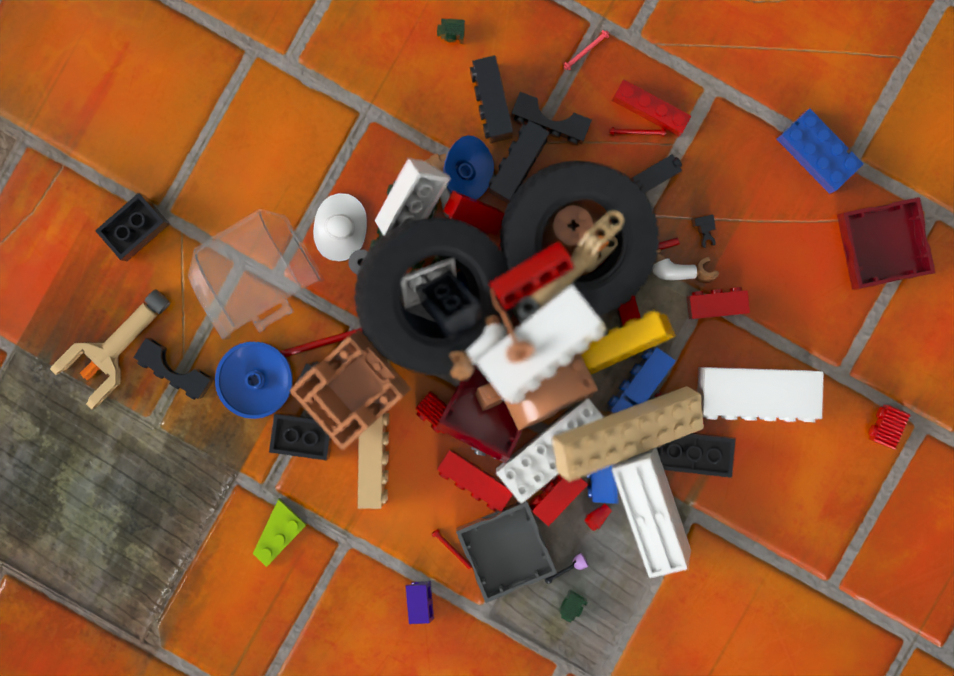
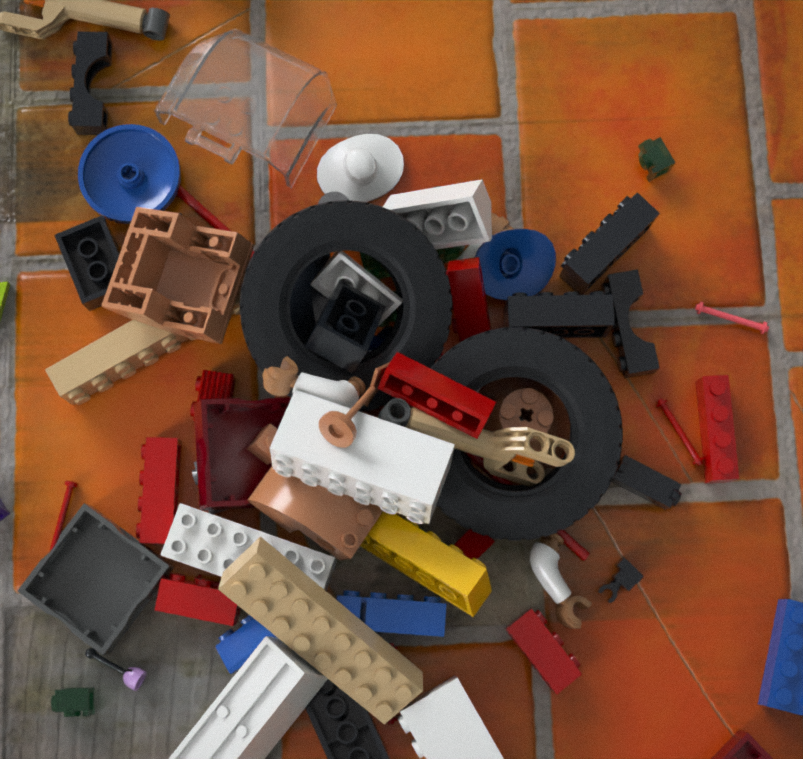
camera: 55 degrees right, 10 degrees down
red cone [584,503,612,531] -> none

